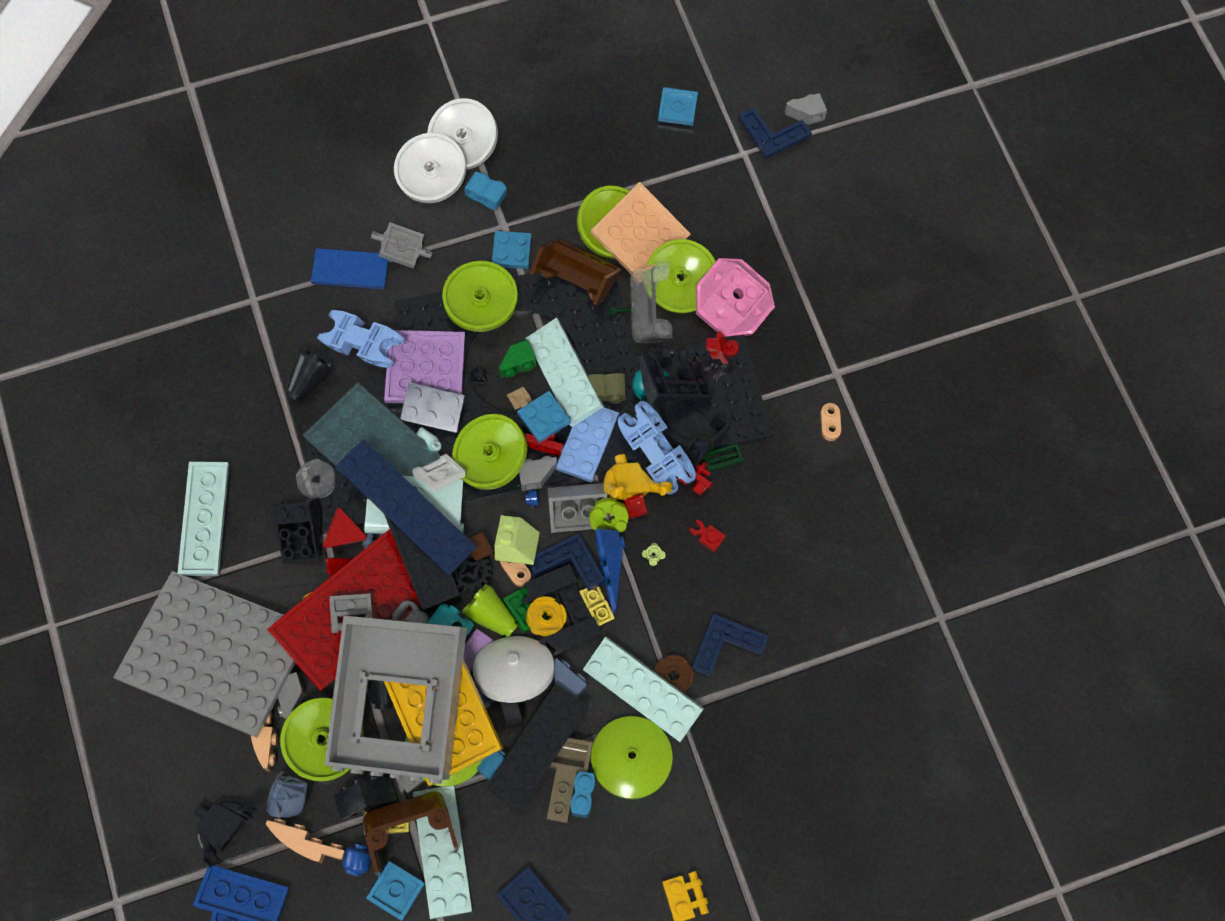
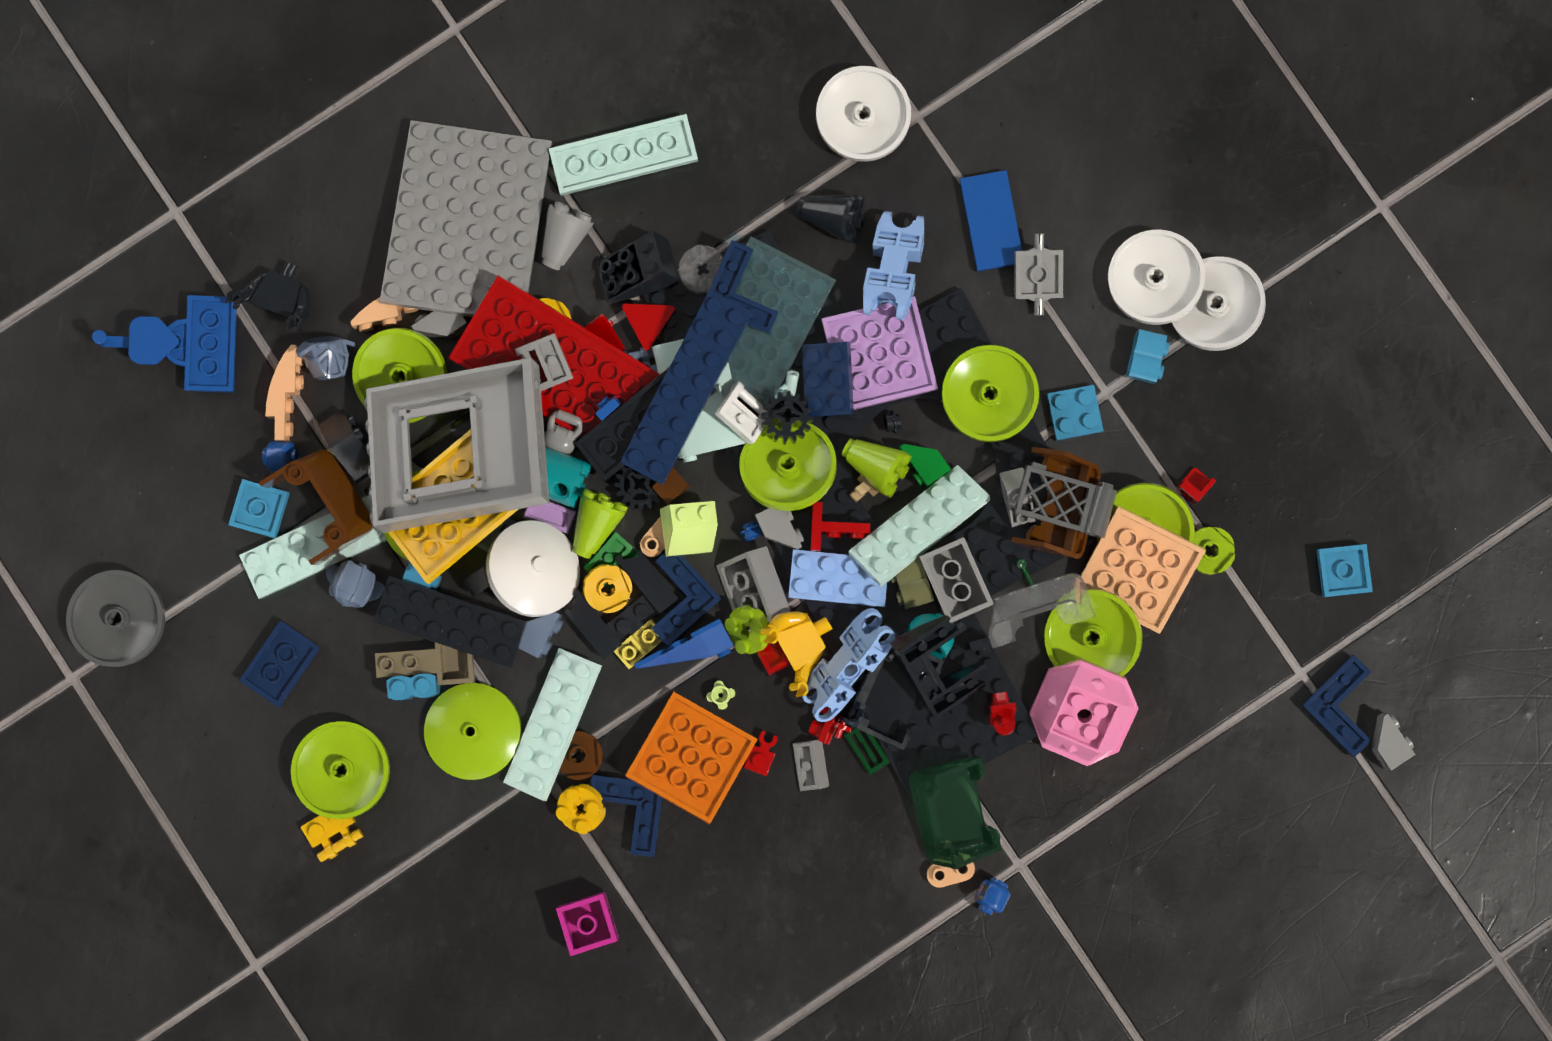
camera: 80 degrees right, 15 degrees up
dark azure plate [517,391,571,443] -> none
none -> lime dish [291,721,390,819]
none -> sand blue piece [326,560,385,608]
none -> light grey cone [542,201,594,270]
none -> yellow plate [556,784,606,834]
none -> dark pink brick [556,891,619,956]
none -> blue plate [595,395,621,420]
none -> orange plate [625,692,758,825]
none -> dark blue plate [710,240,779,335]
none -> black gear [760,391,813,445]
none -> light grey slope [793,740,829,791]
none -> white dish [816,66,911,161]
none -> lime cone [842,439,912,497]
none -> clear green windscreen [909,756,1002,869]
none -> light grey slope [919,537,994,623]
none -> blue head [974,877,1011,916]
none -> light grey slope [999,467,1035,527]
none -> dark grey piece [1013,462,1117,538]
none -> red panel [1176,468,1216,504]
none -> lime plate [1193,527,1235,575]

